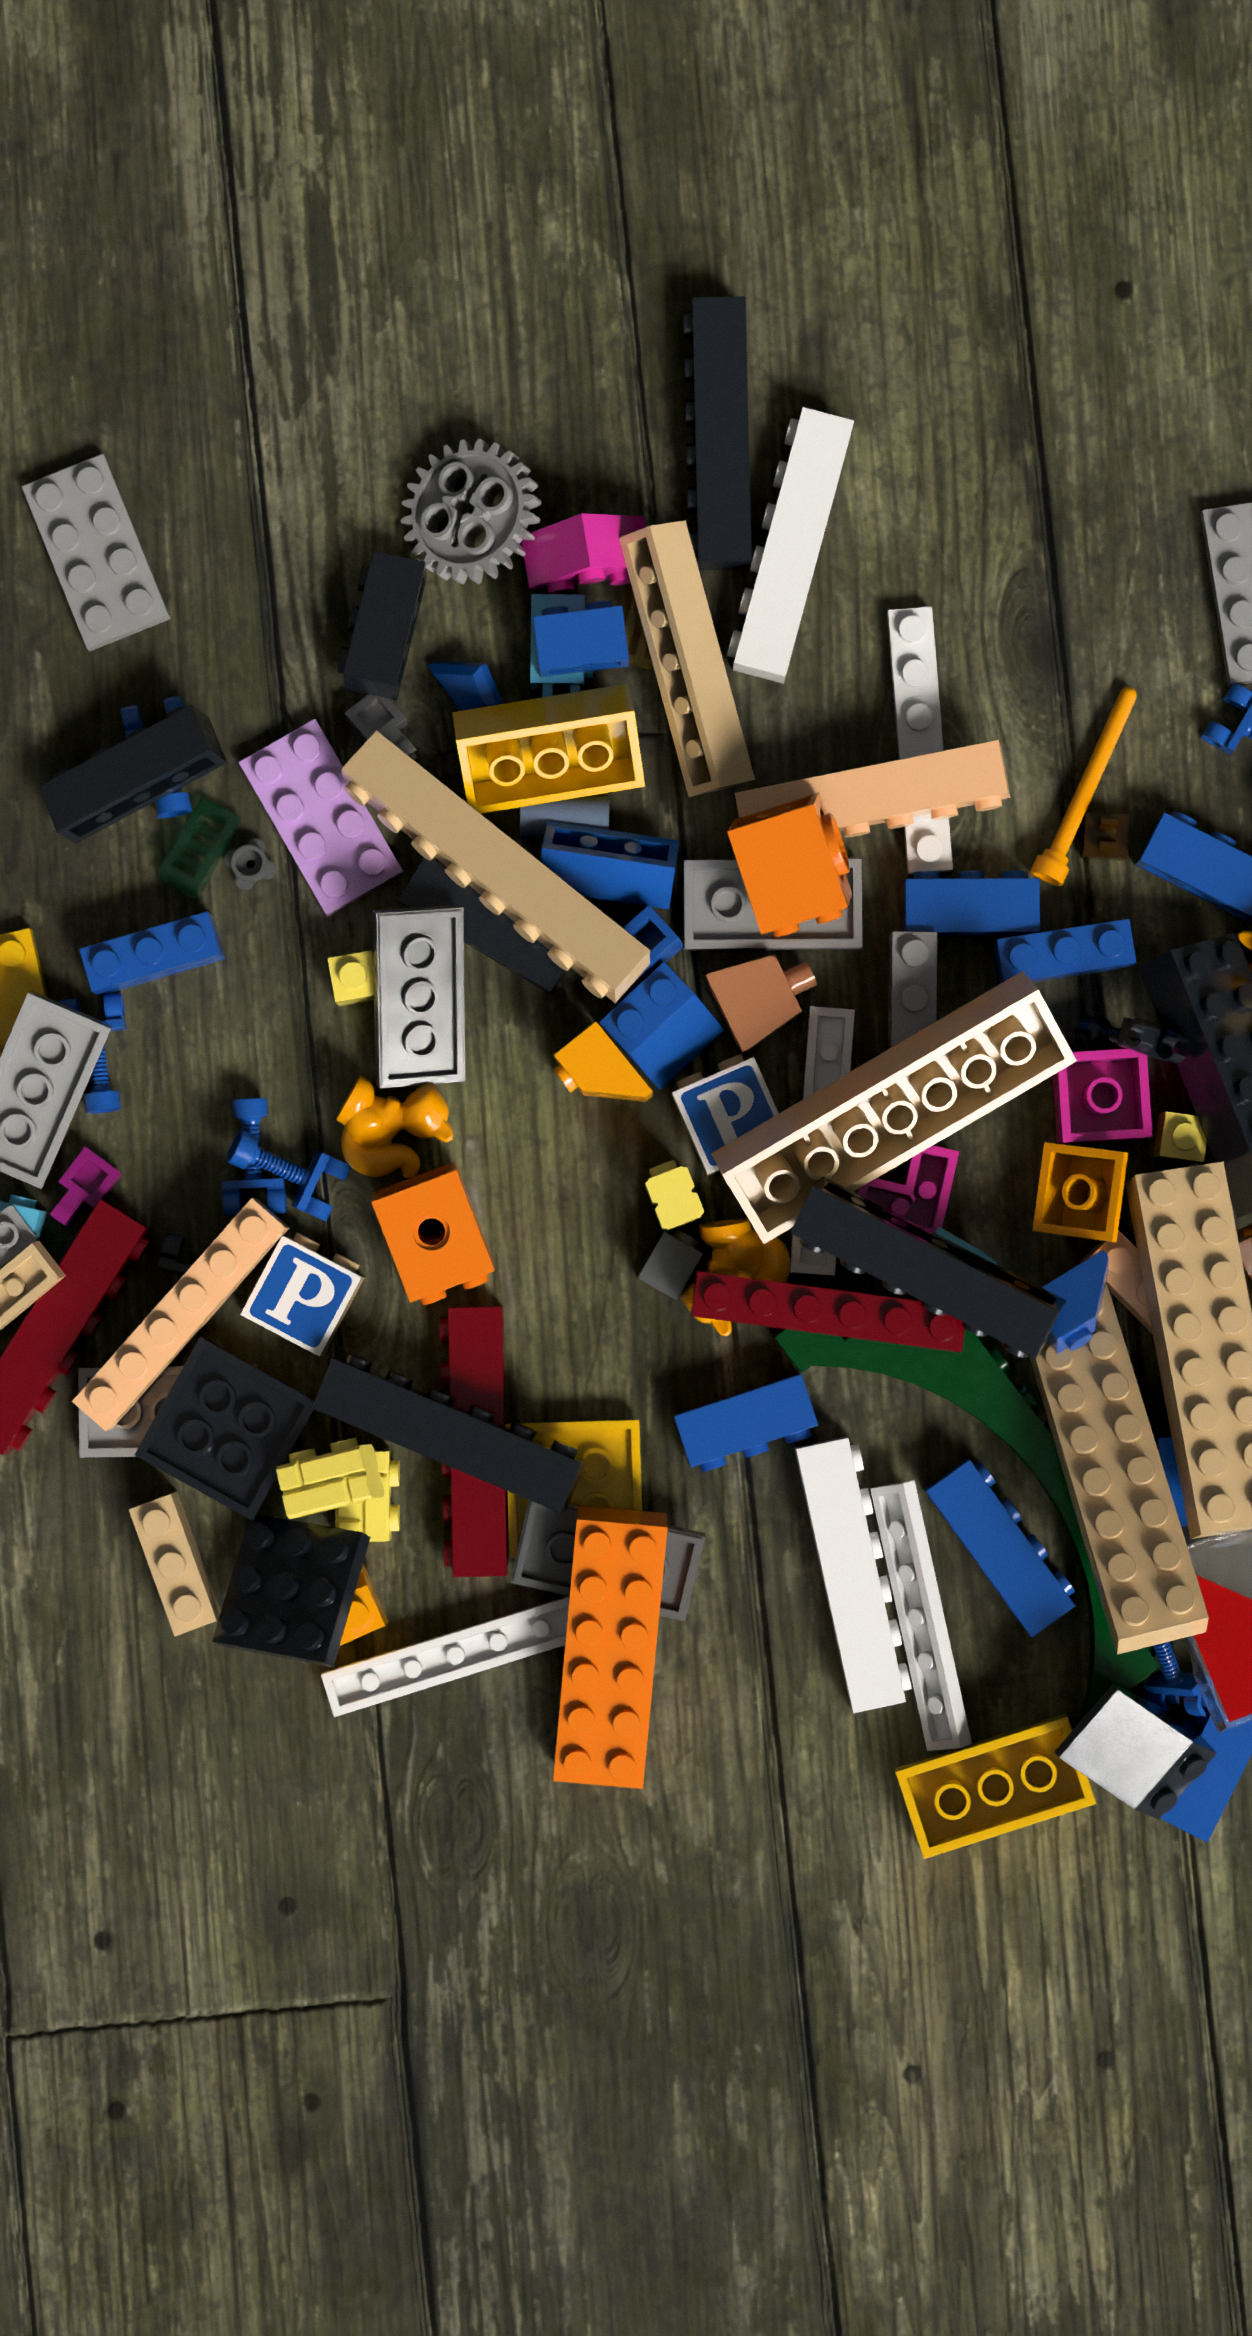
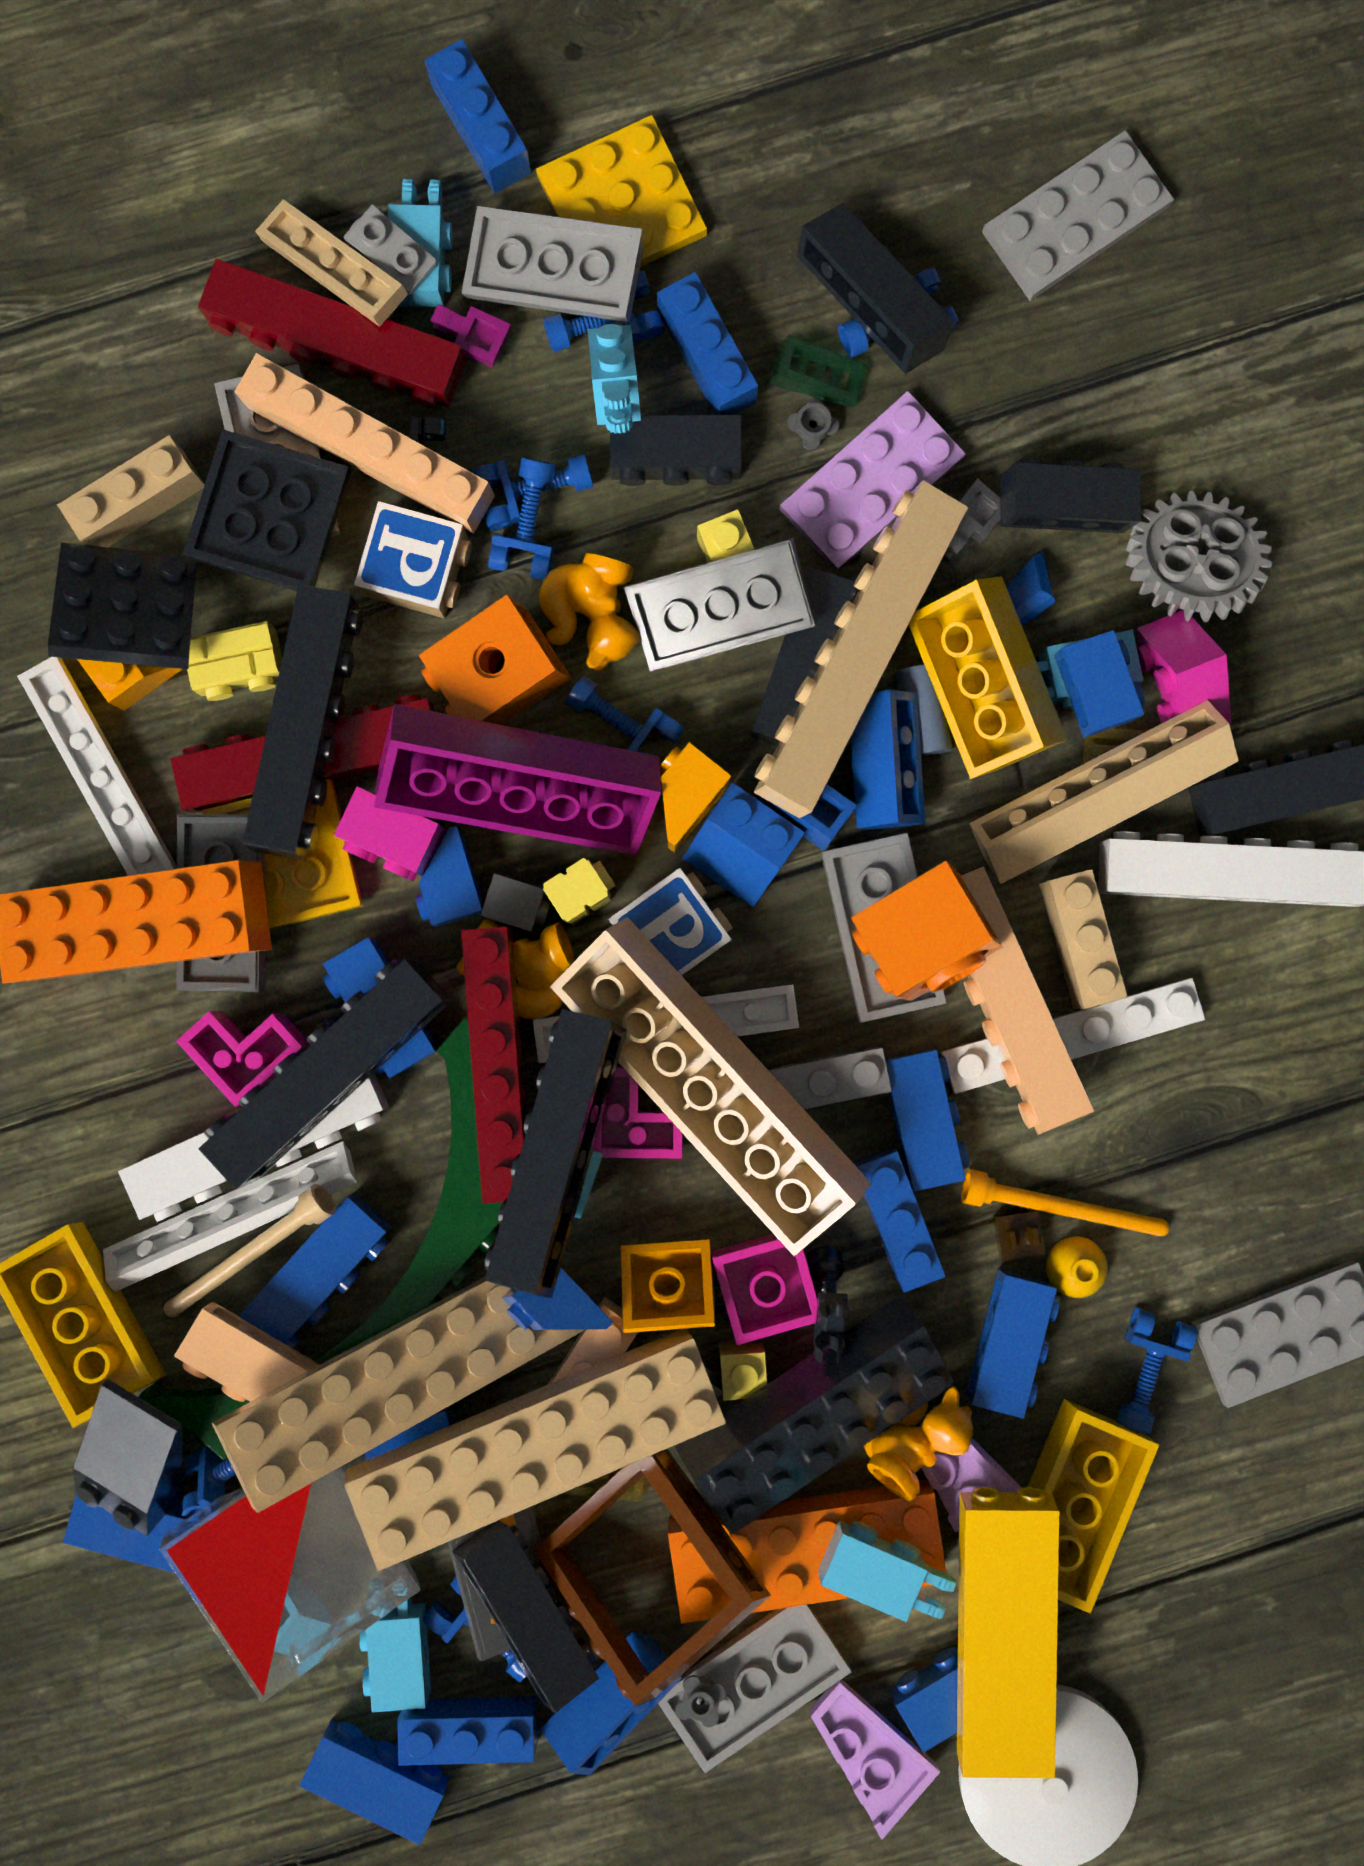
camera: 70 degrees right, 0 degrees up
light yellow brick [276,1438,384,1519] -> none
nougat torso [705,955,817,1054] -> none
none -> tan piece [164,1184,336,1317]
none -> light nougat brick [174,1302,319,1402]
none -> dark pink brick [176,1011,311,1107]
none -> black brick [198,959,453,1190]
none -> dark pink brick [334,787,447,882]
none -> magenta brick [374,704,661,856]
none -> blue slope [415,826,484,927]
none -> blue bar [565,675,684,754]
none -> medium azure hinge [588,324,641,434]
none -> black brick [610,415,741,486]
none -> tan brick [1039,869,1128,1009]
none -> yellow brick [1046,1236,1108,1298]

